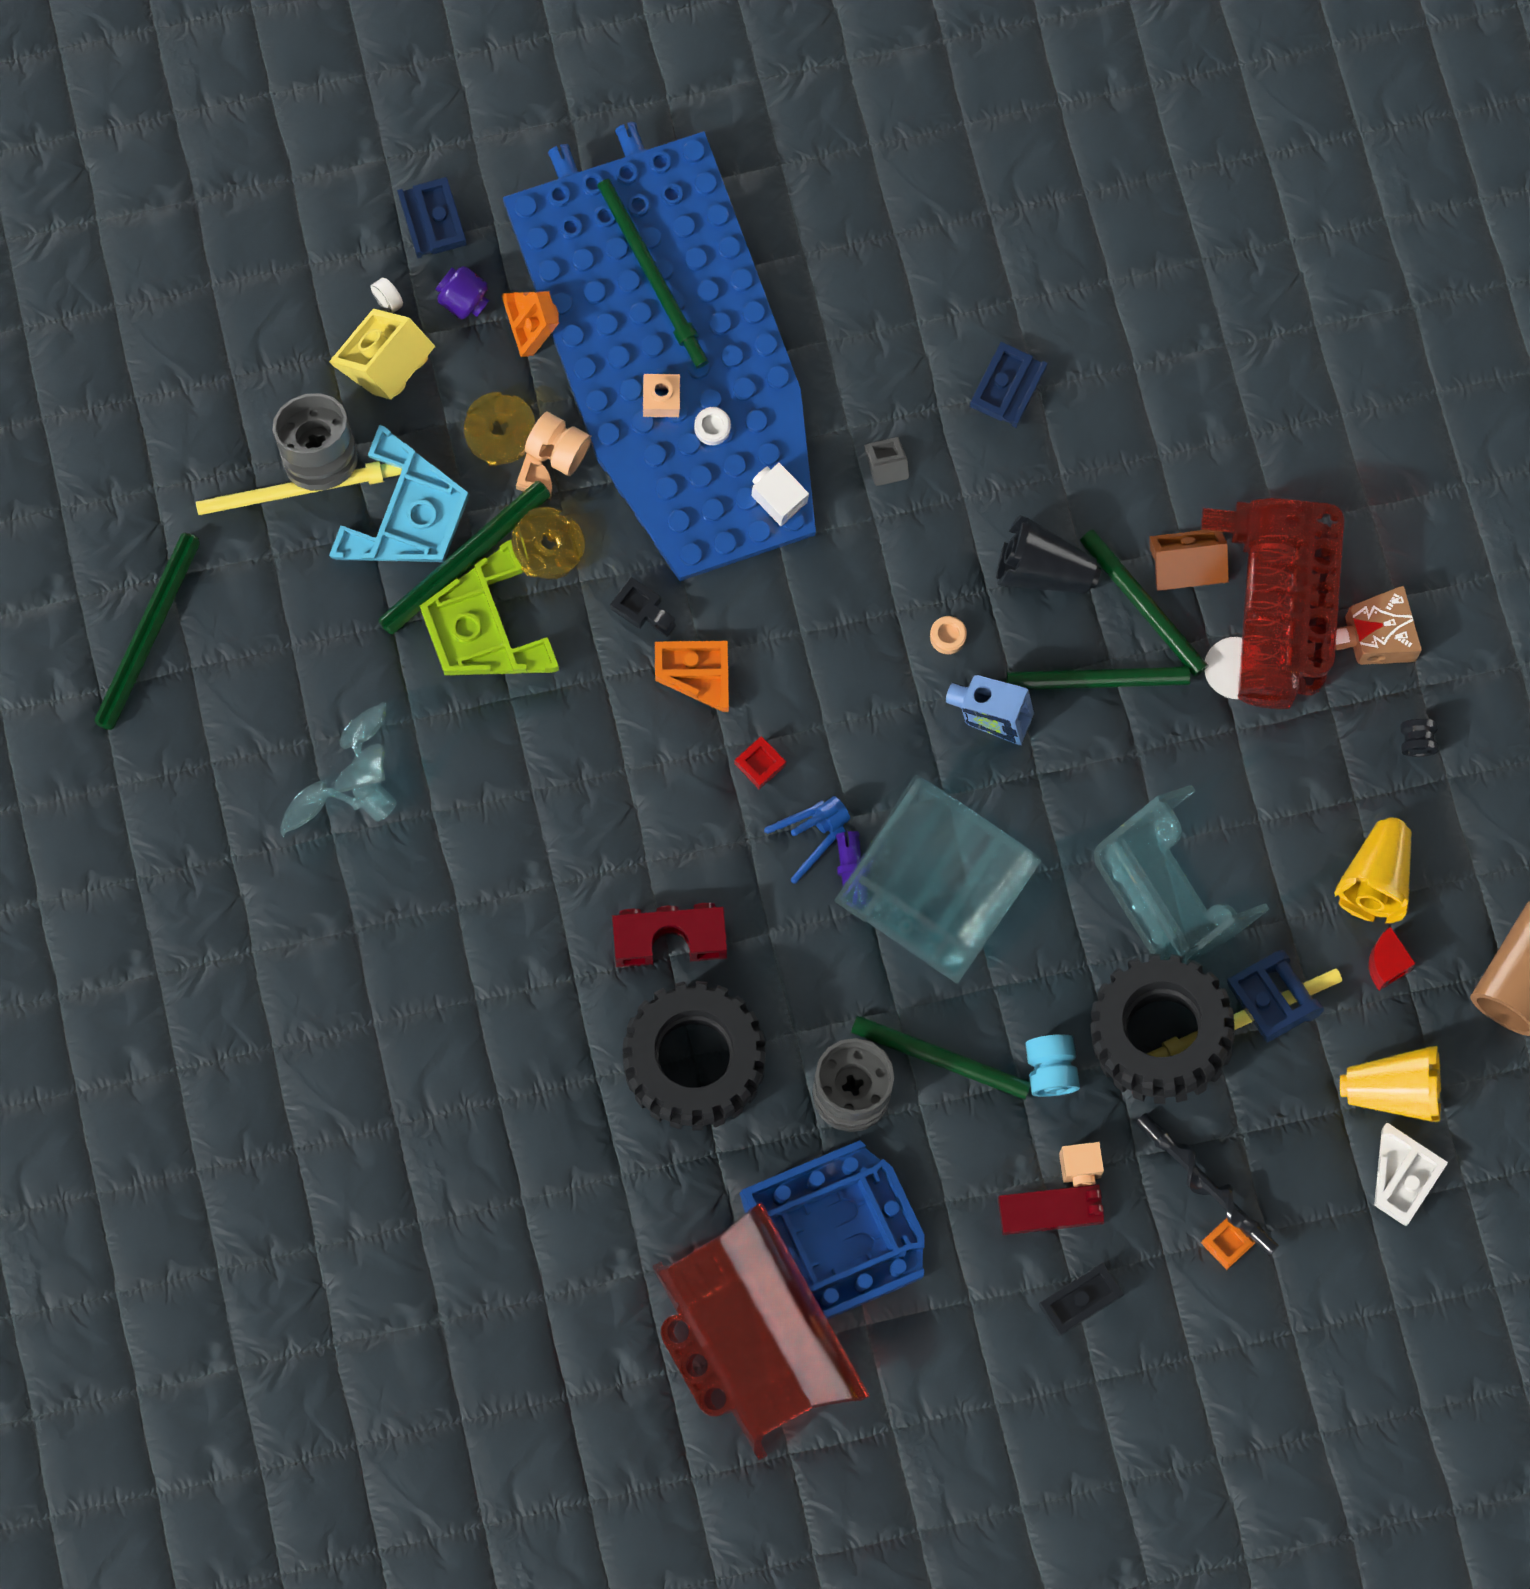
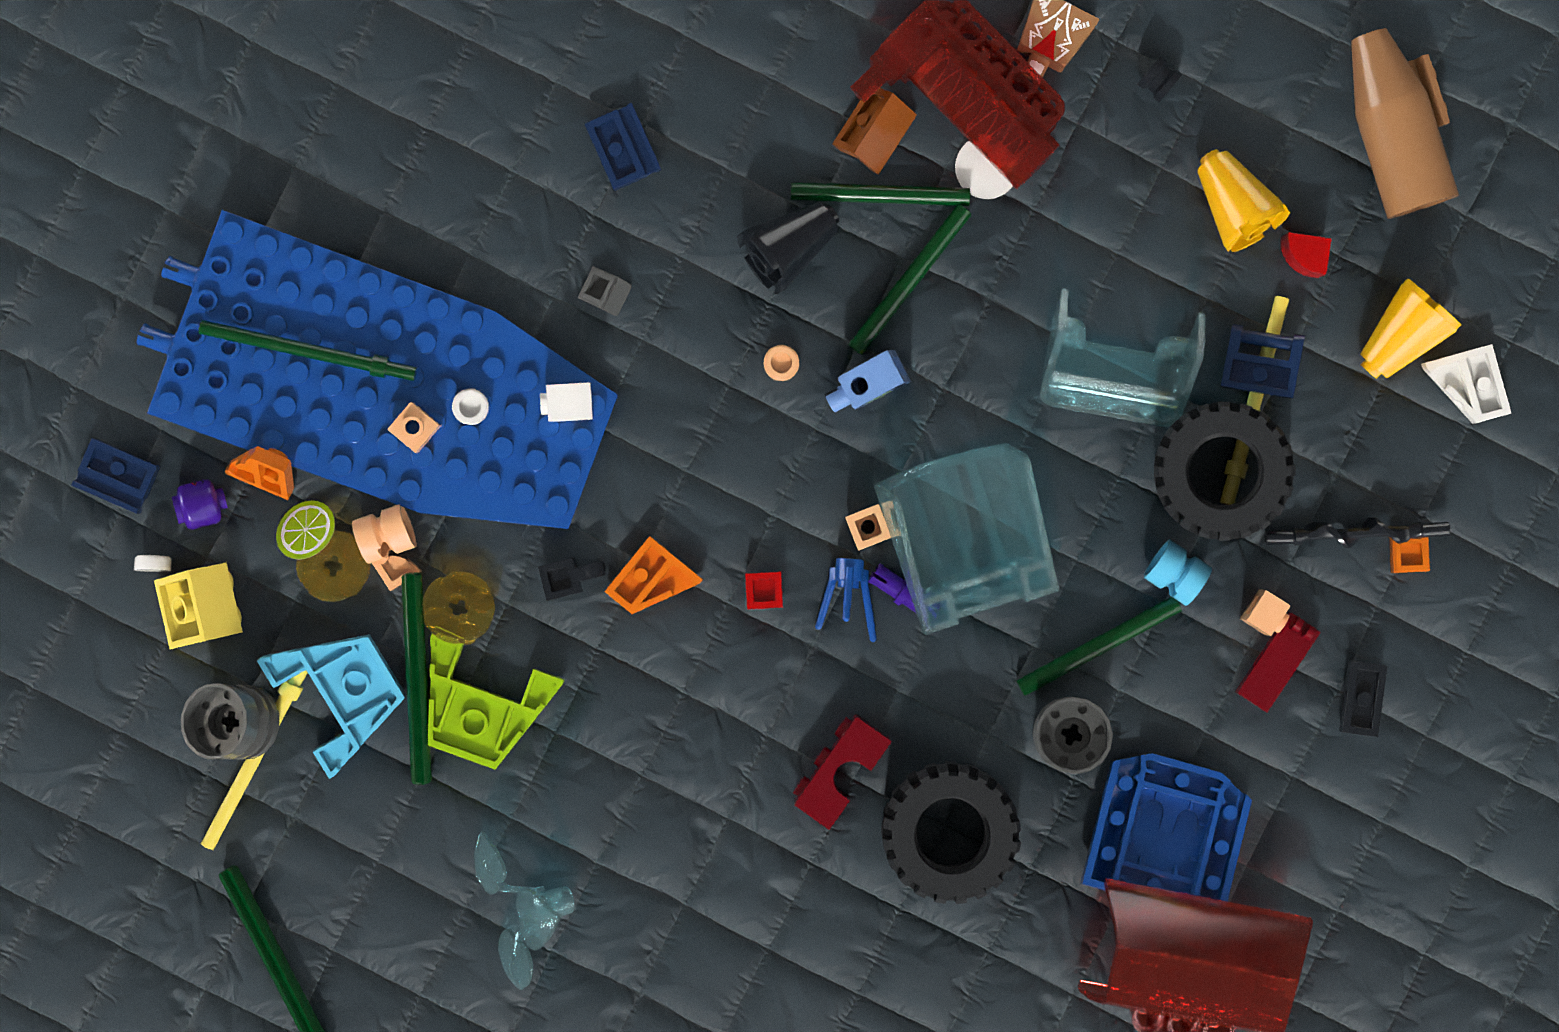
camera: 50 degrees left, 15 degrees up
none -> lime sticker [276,501,335,559]
none -> light nougat plate [845,504,892,551]

